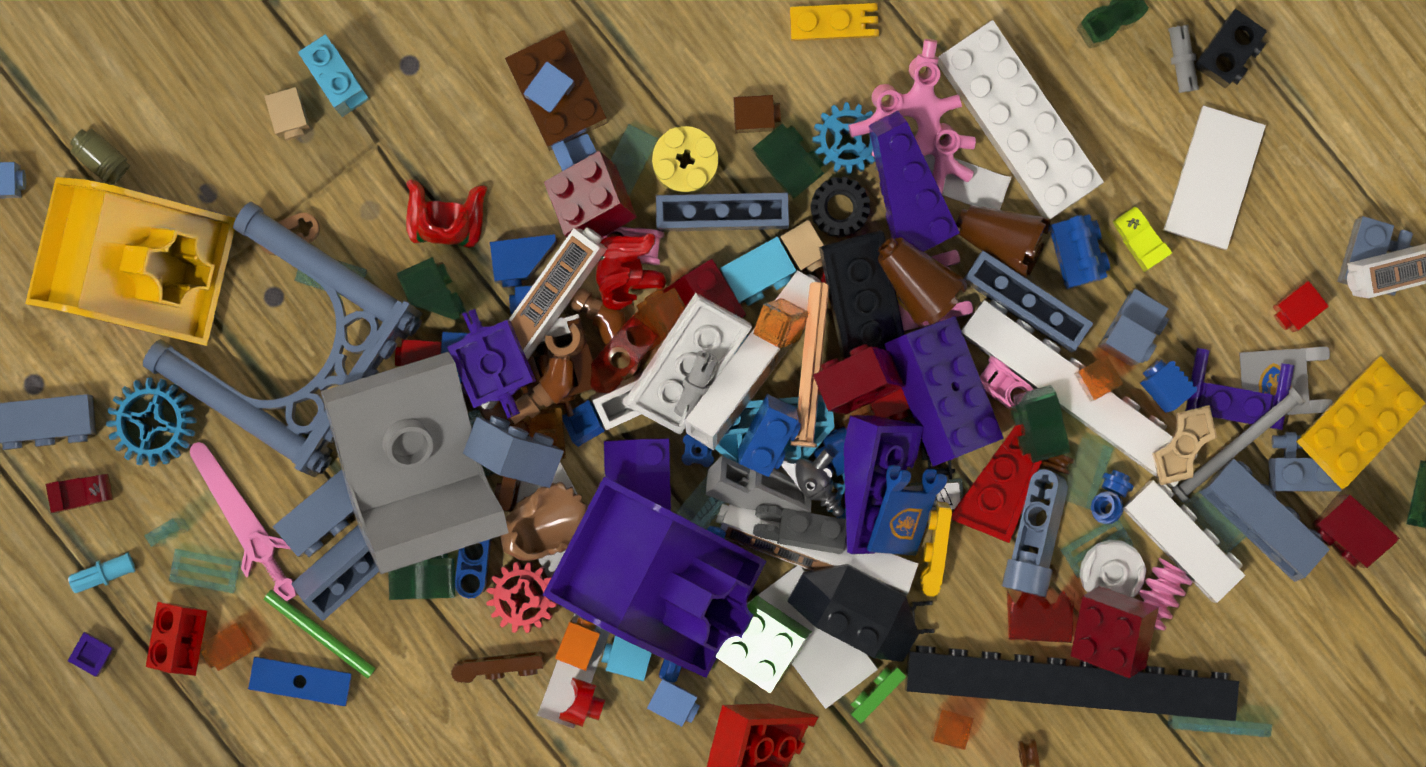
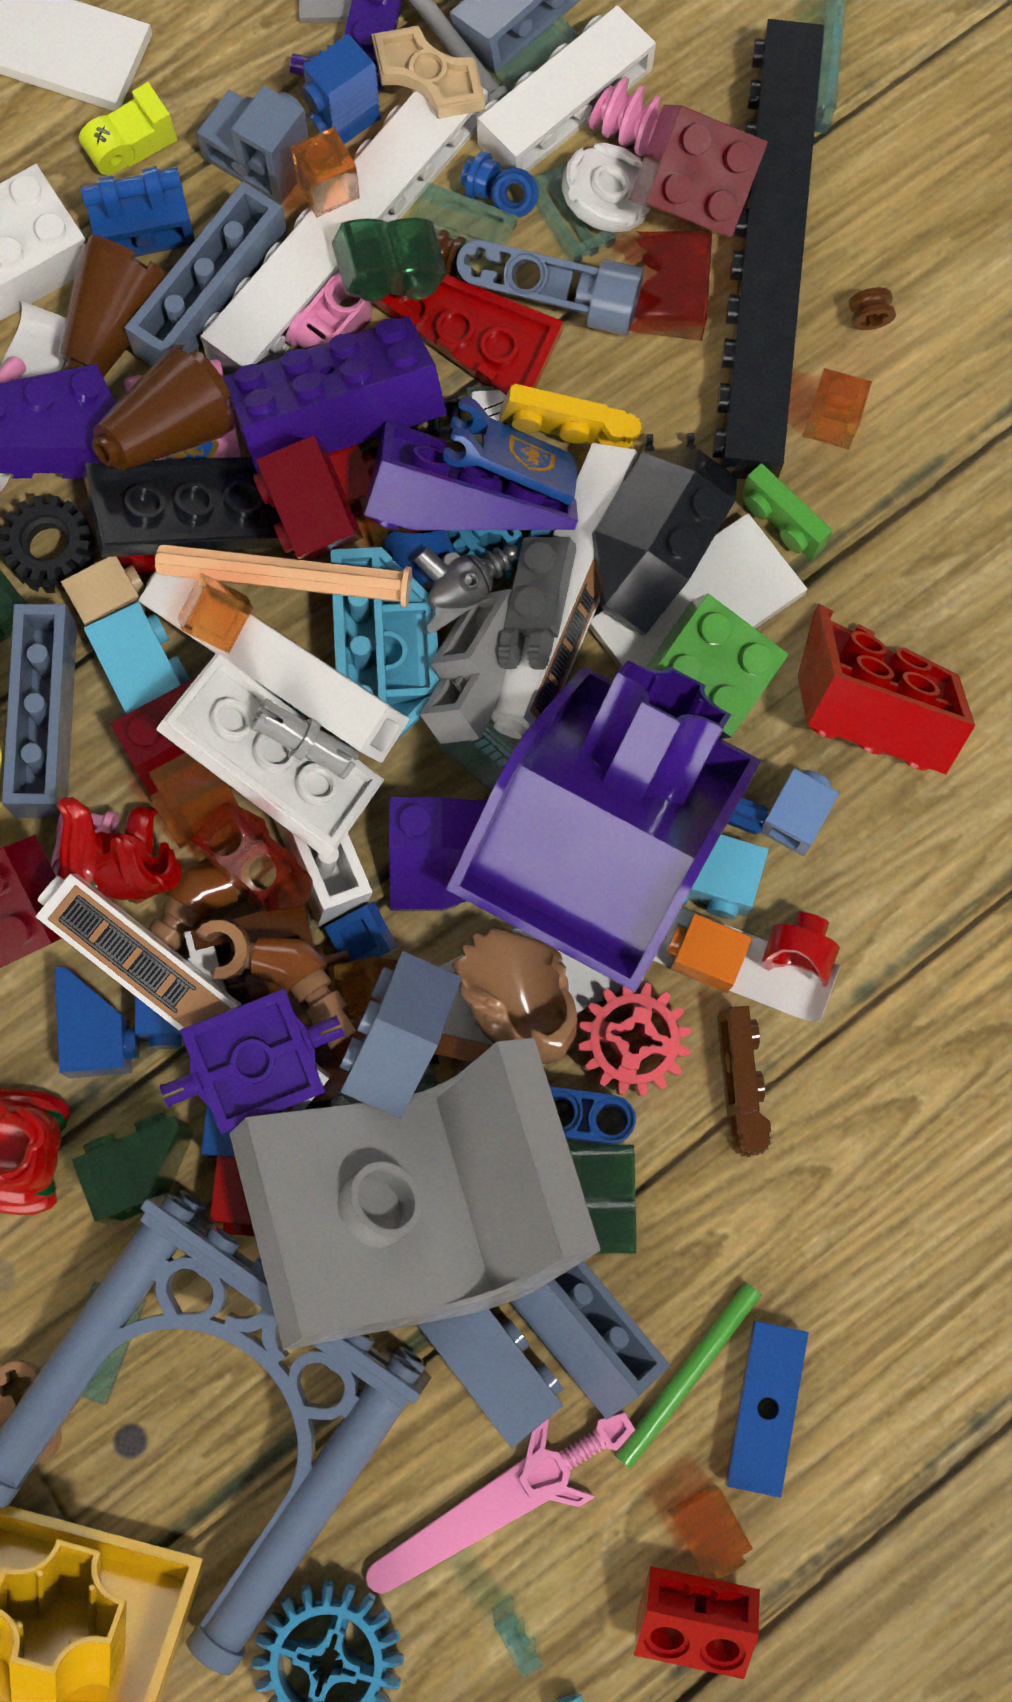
camera: 85 degrees left, 10 degrees down
clear light blue tile [169,549,241,593] -> none
blue plate [681,434,714,467] -> none
blue brick [737,394,801,477] -> none

